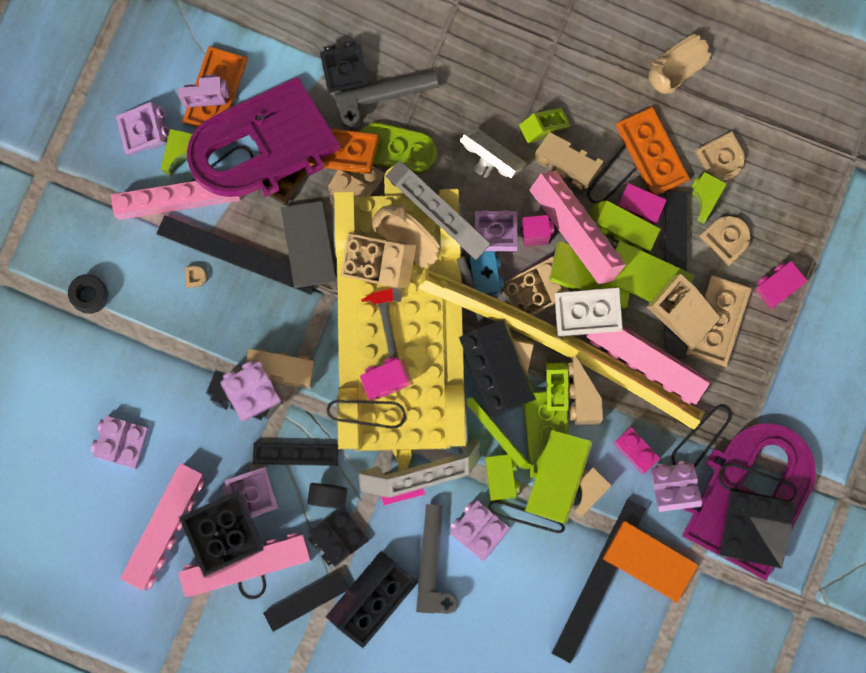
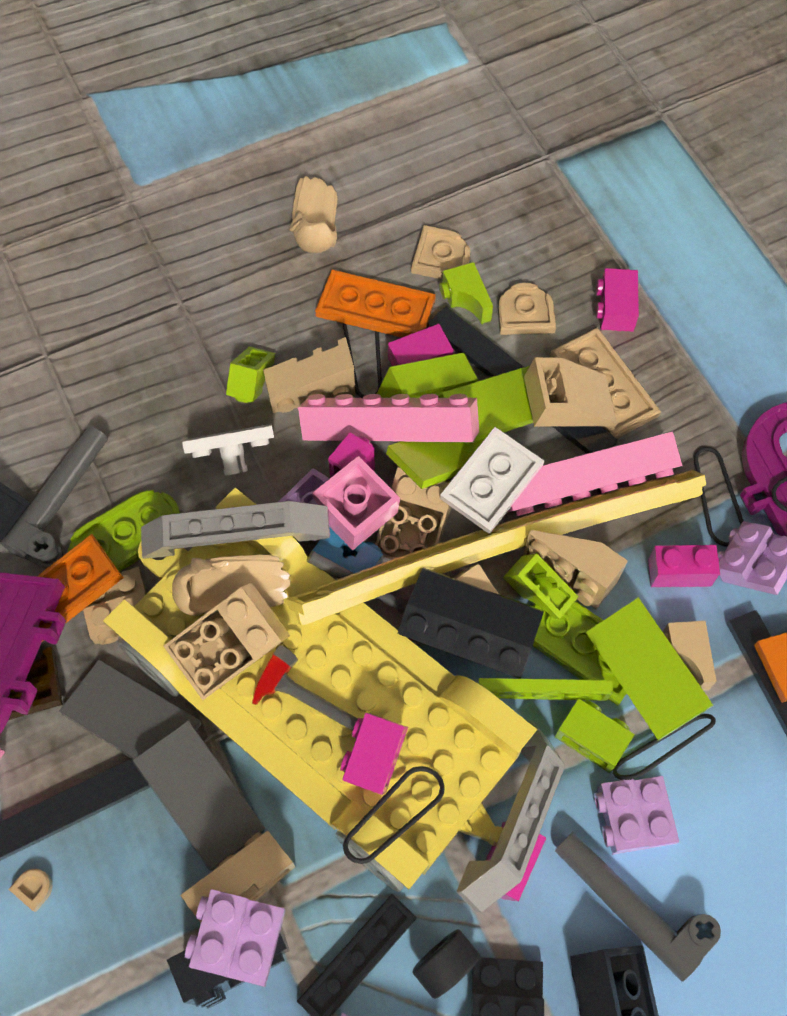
camera: 55 degrees left, 15 degrees down
none -> dark grey tile [132,721,266,871]
none -> bright pink slope [312,456,401,550]

